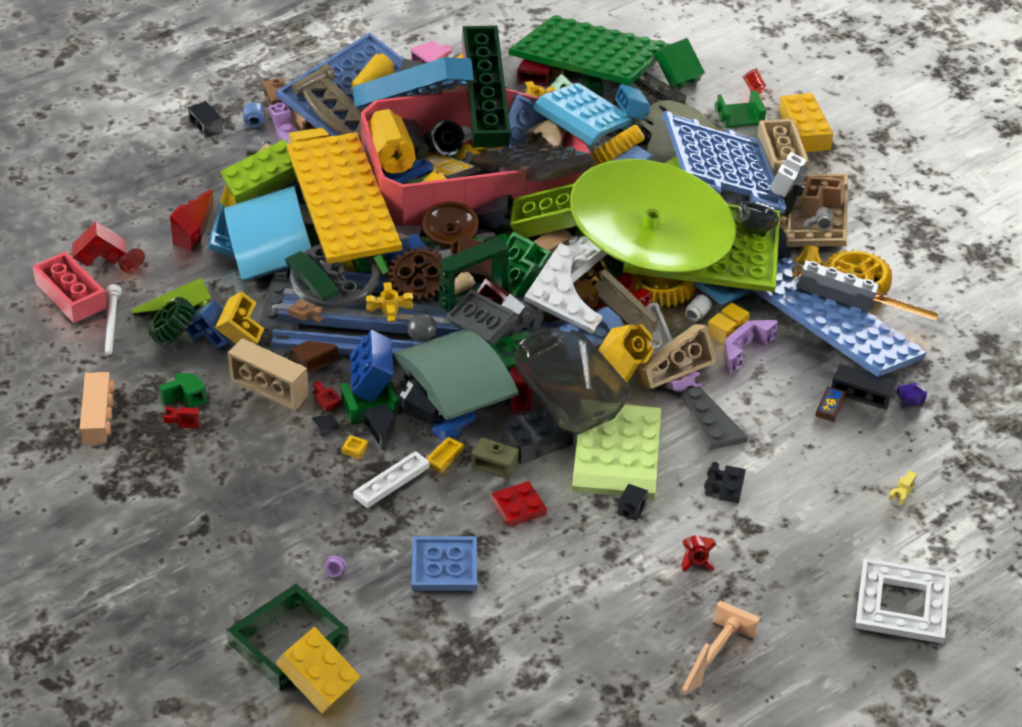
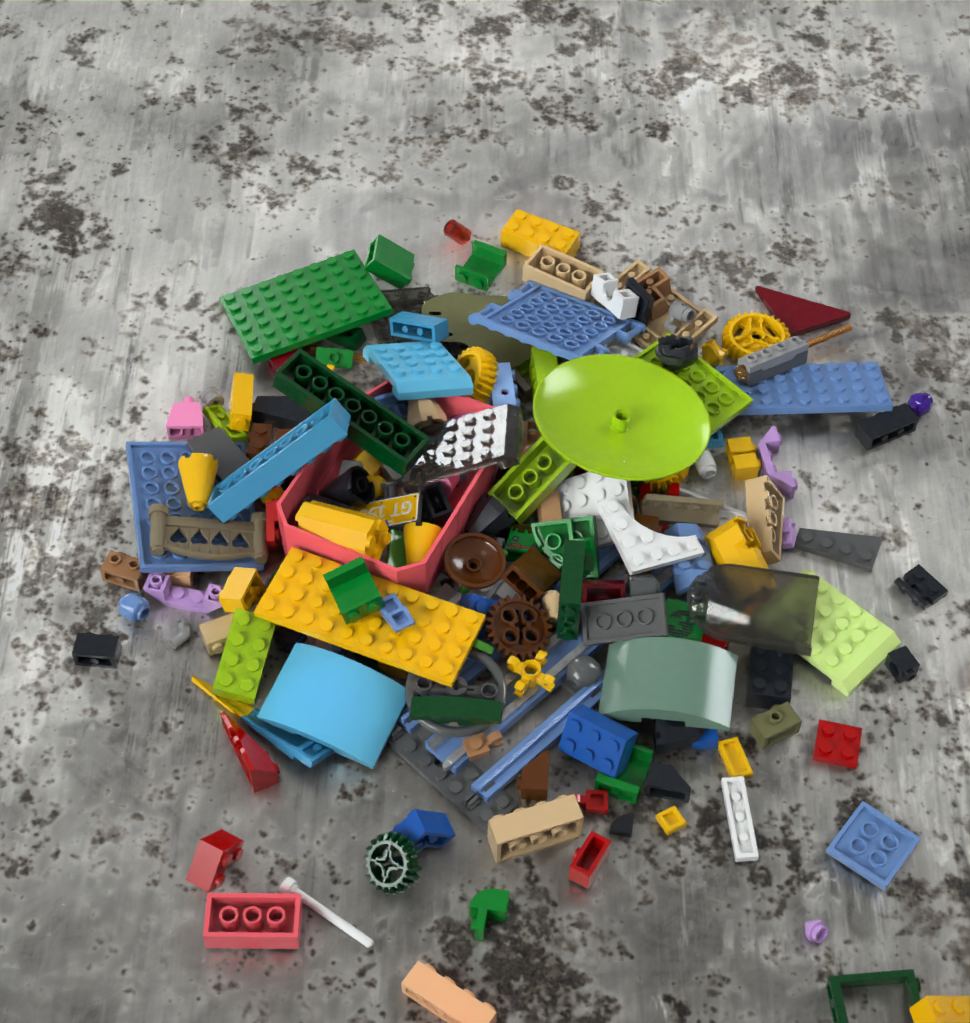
camera: 50 degrees left, 10 degrees up
clear red brick [118,248,145,274] -> none
lime wedge [131,277,211,314] -> none
red plate [163,407,200,429] -> none
yellow brick [215,291,265,344] -> none
tile [815,386,846,422] -> none
none -> green panel [323,556,385,625]
none -> medium blue slope [379,593,415,633]
none -> red brick [568,830,612,889]
none -> dark red tile [755,286,851,338]

